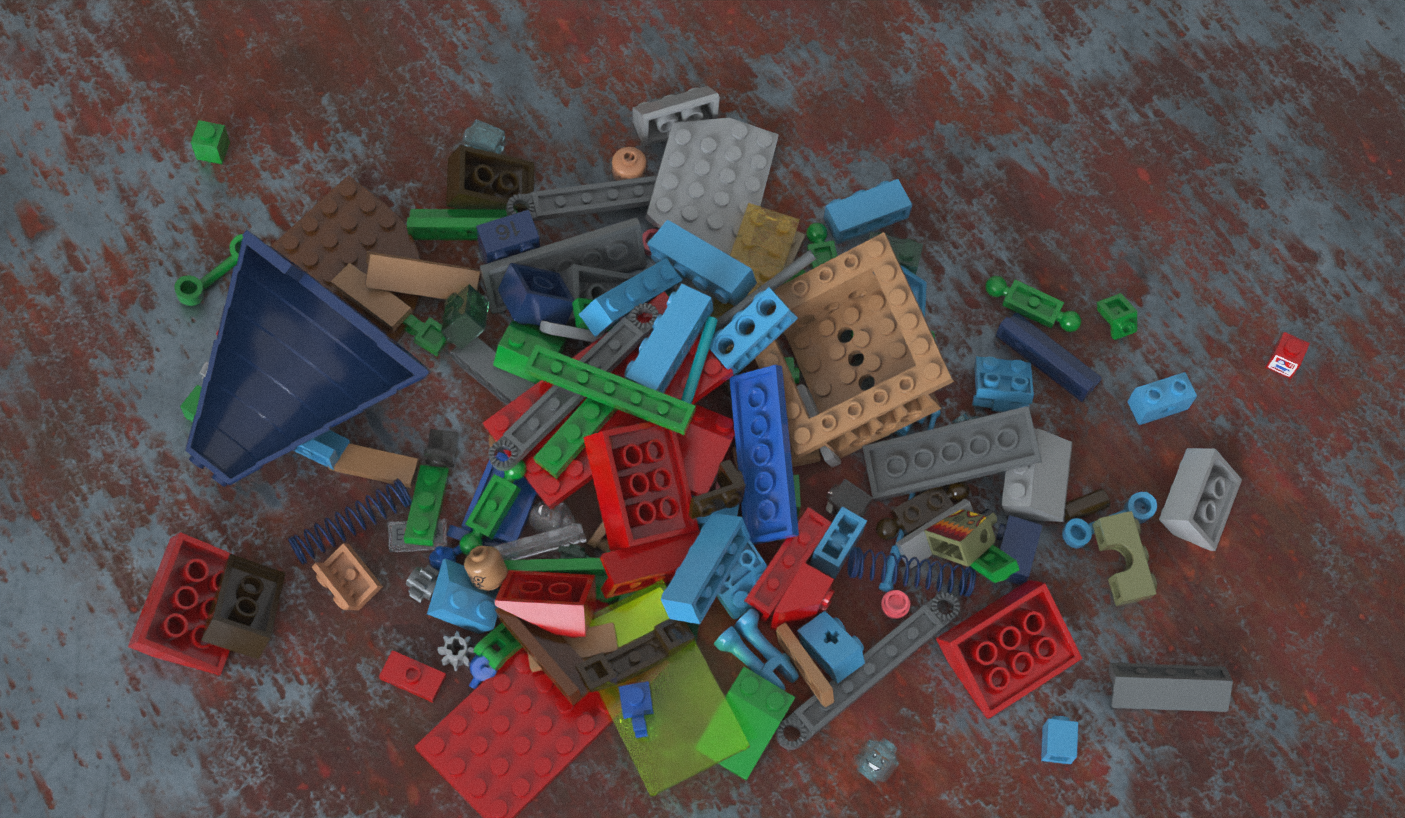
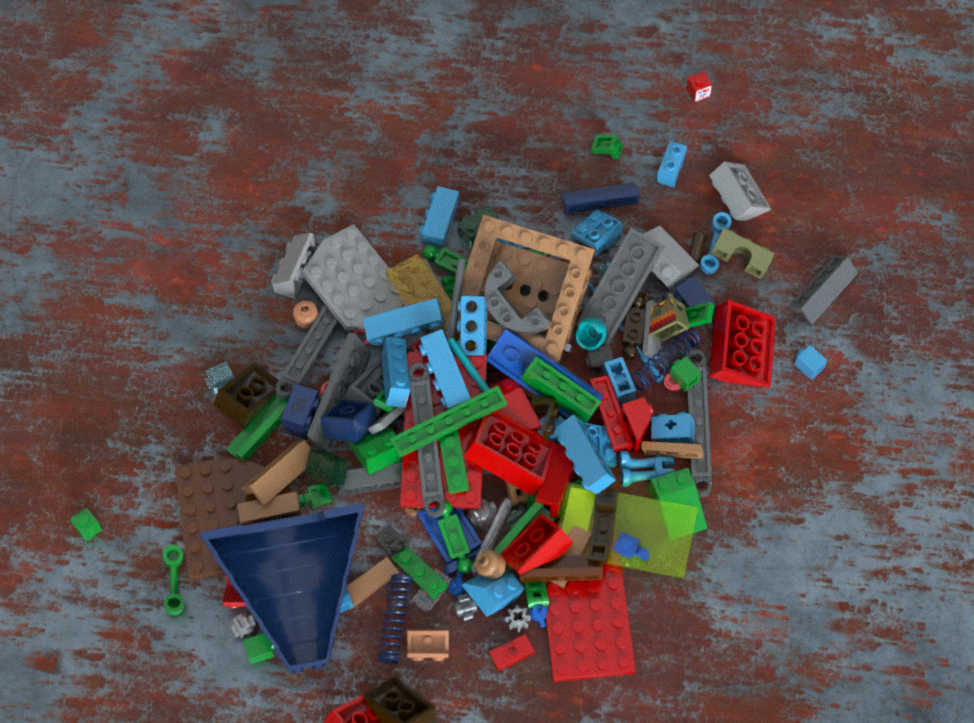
camera: 45 degrees left, 0 degrees up
clear light blue head [855,738,900,784] -> none
green plate [985,276,1081,332] -> none
none -> dark grey cylinder [485,261,553,334]
none -> green panel [521,356,601,423]
none -> teal helmet [576,317,607,350]
none -> green brick [670,357,701,392]

